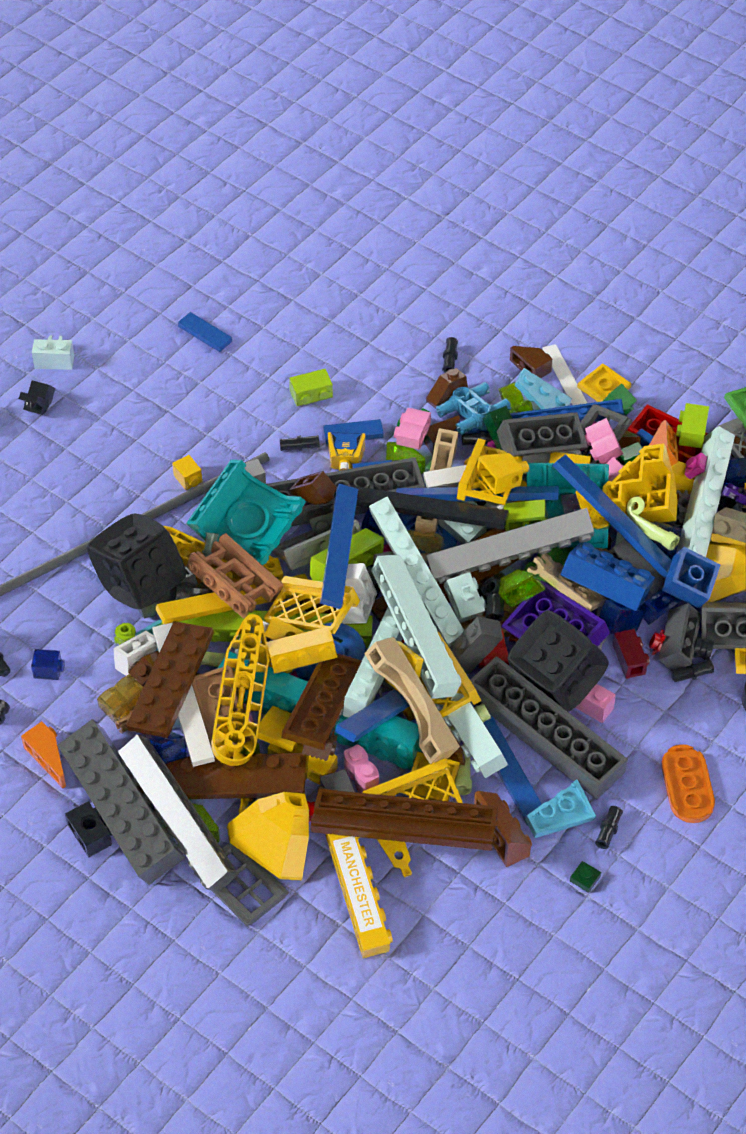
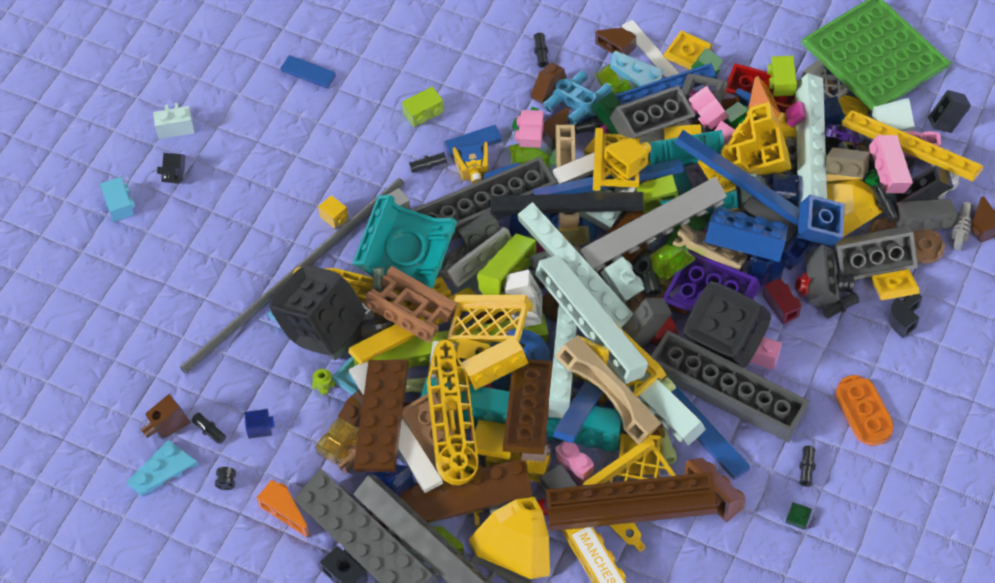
camera: 10 degrees left, 5 degrees up
white slope [113,631,157,678] -> none
reddish brown slope [289,471,337,505] -> none
blue tile [320,484,358,609] -> none
medium azure wing [525,779,596,838] -> none
yellowish green plant [626,497,680,551] -> none

